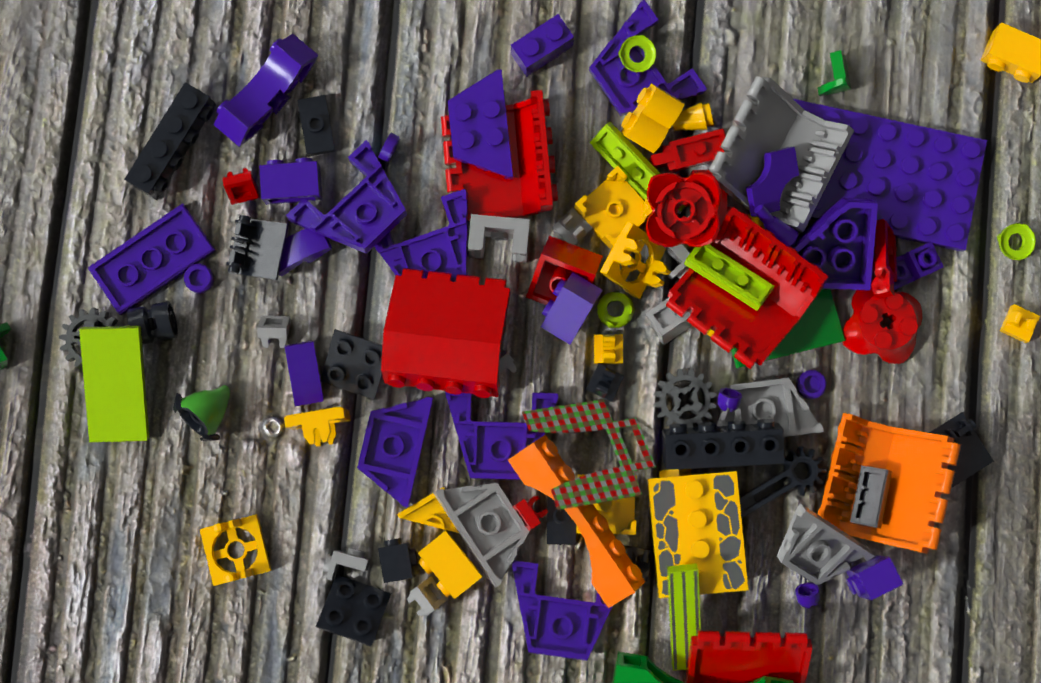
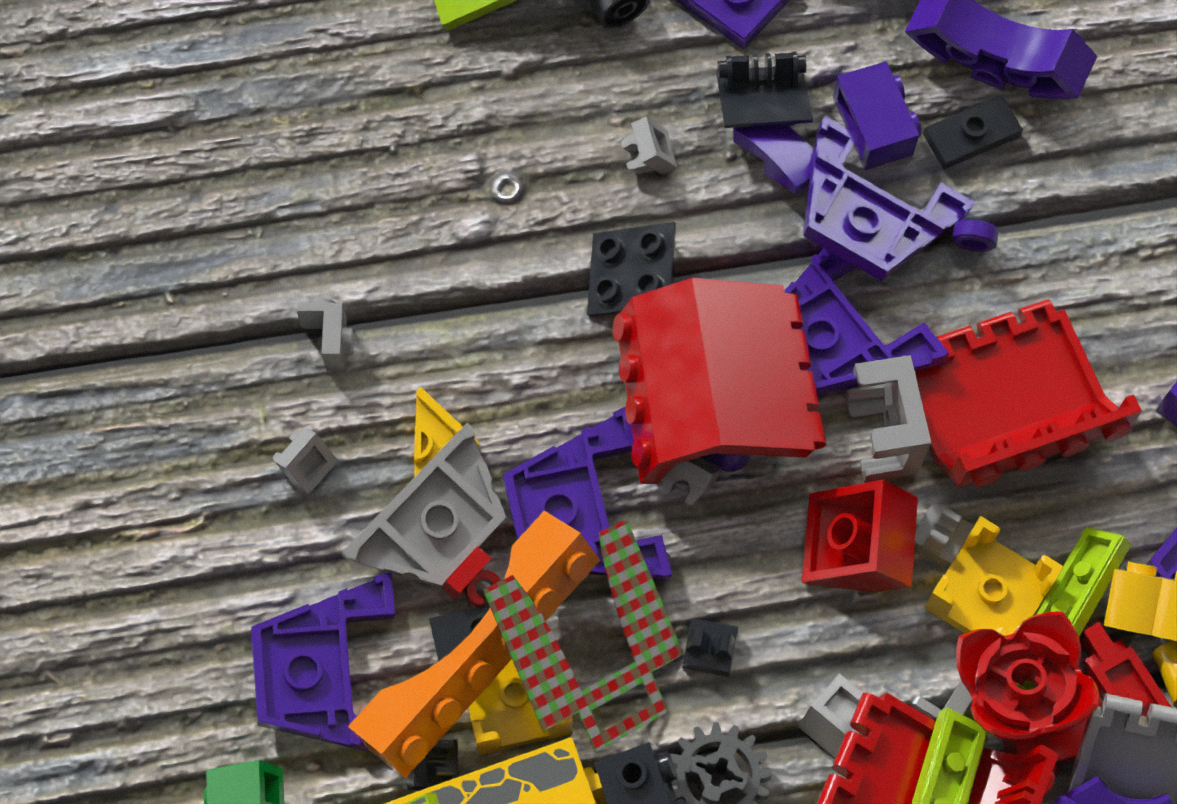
camera: 75 degrees right, 15 degrees down
bright green hat [173,385,230,441] -> none
dark purple tile [184,264,214,293] -> none
yellow piece [200,514,272,586] -> none
red tile [222,168,259,205] -> none
dark purple slope [284,341,324,406] -> none
yellow piece [284,406,351,447] -> none
black hinge [316,575,391,647] -> none
dark purple wing [357,397,434,507] -> none
black brick [378,538,418,583] -> none
yellow brick [418,530,483,599] -> none
dark purple wing [447,69,513,179] -> none
dark purple brick [541,272,603,345] -> none
yellow tile [594,334,623,364] -> none
lime piece [597,292,635,328] -> none
yellow piece [600,221,671,299] -> none

